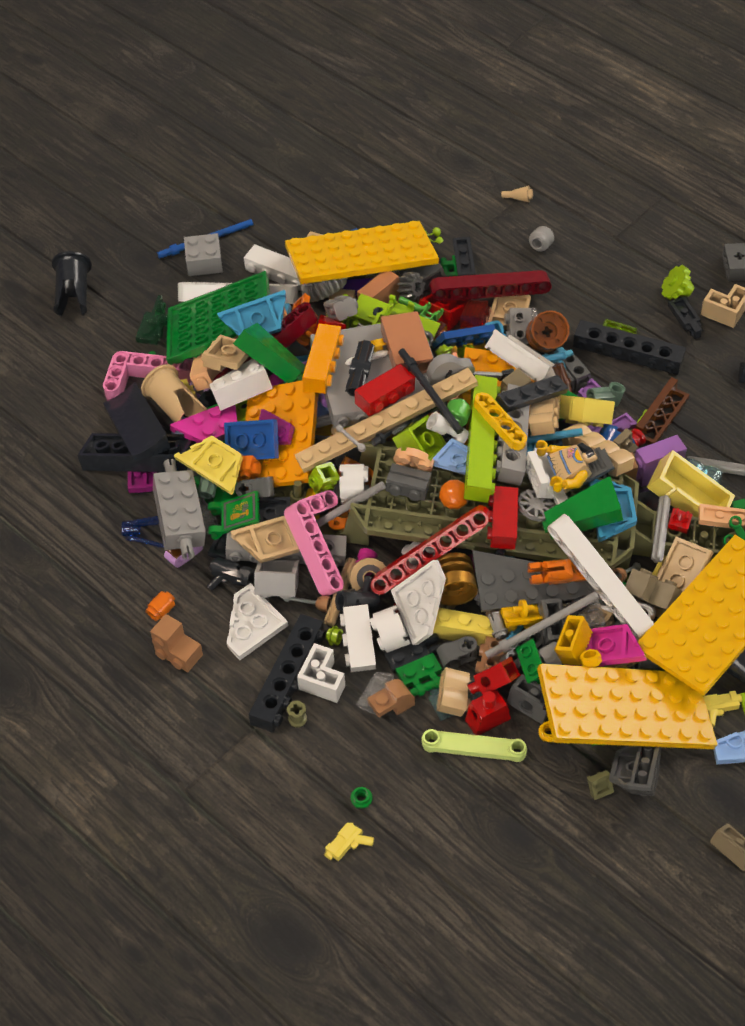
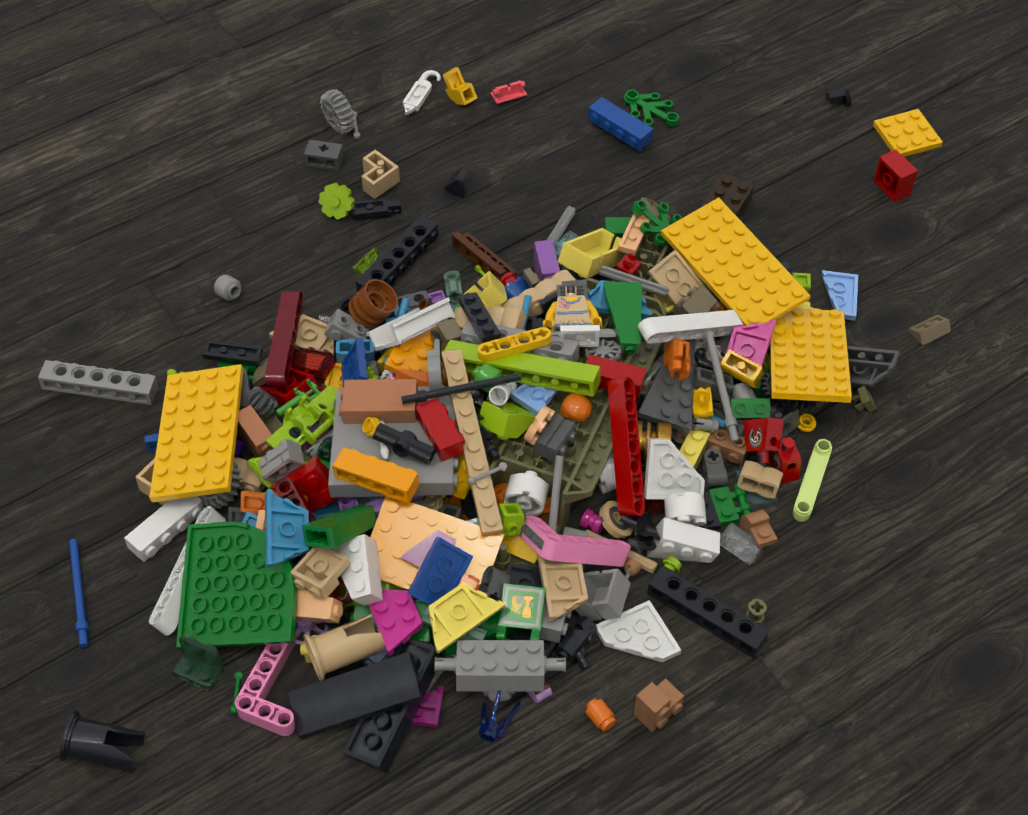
camera: 80 degrees left, 0 degrees up
light grey brick [184,233,223,276] -> none
white brick [297,643,345,703] -> none
light yellow piece [324,823,374,862] -> none
green plate [350,787,372,809] -> none
tan cone [501,186,533,203] -> none
yellow tile [579,649,602,668] -> none
none -> light grey brick [38,360,158,405]

